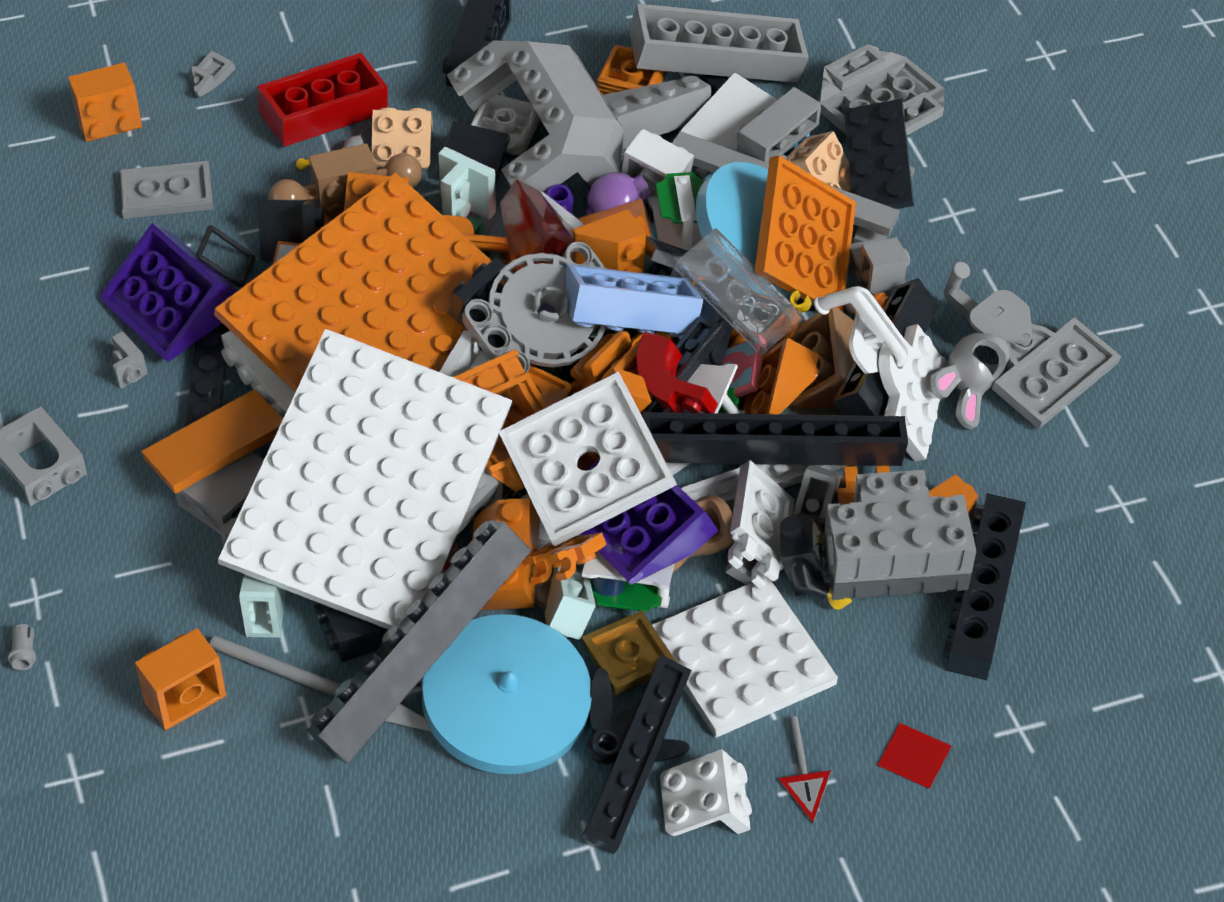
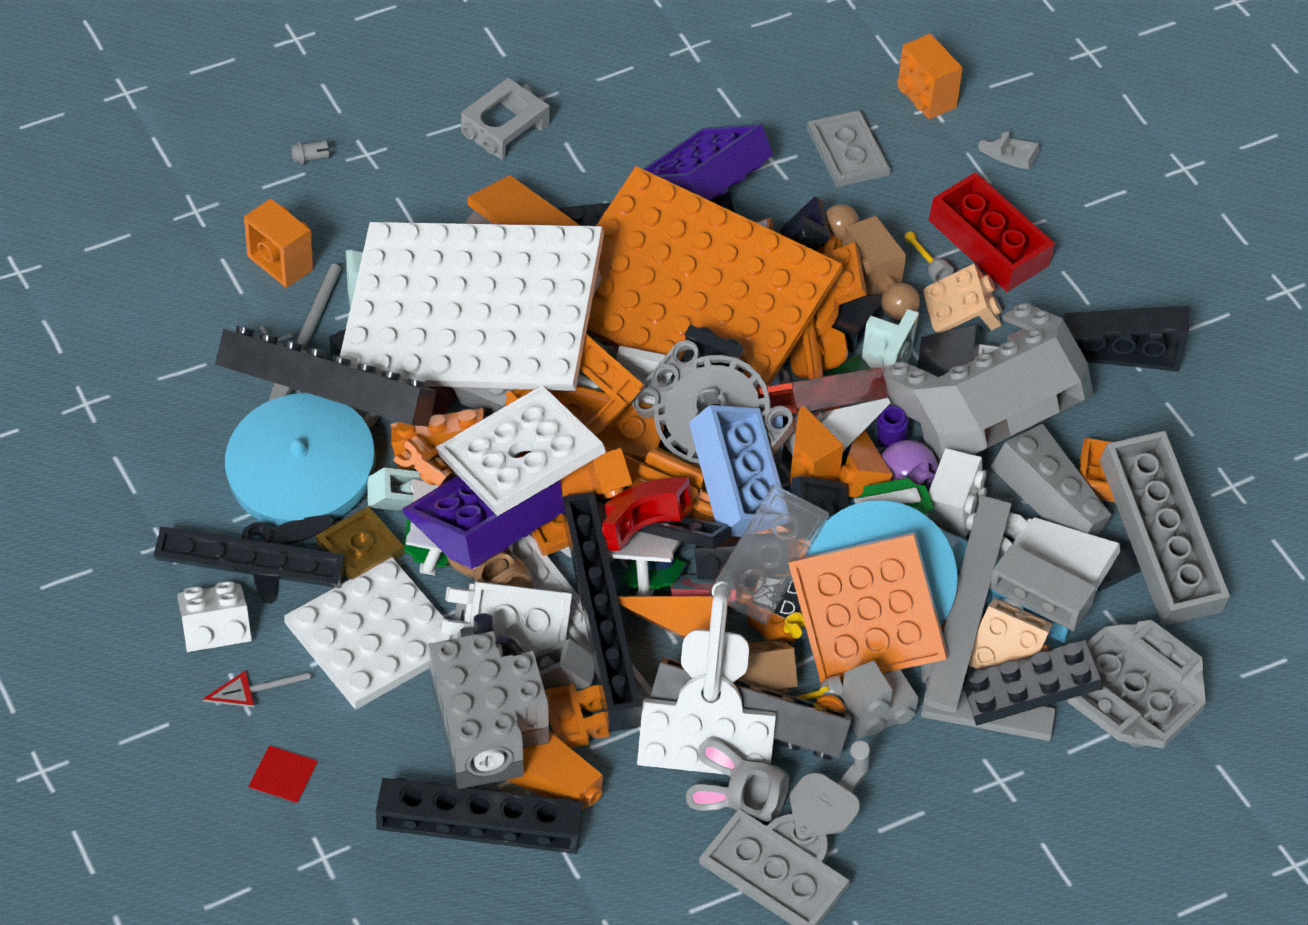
camera: 80 degrees right, 0 degrees up
light grey bracket [112,331,148,388] -> none
black piece [196,225,255,287] -> none

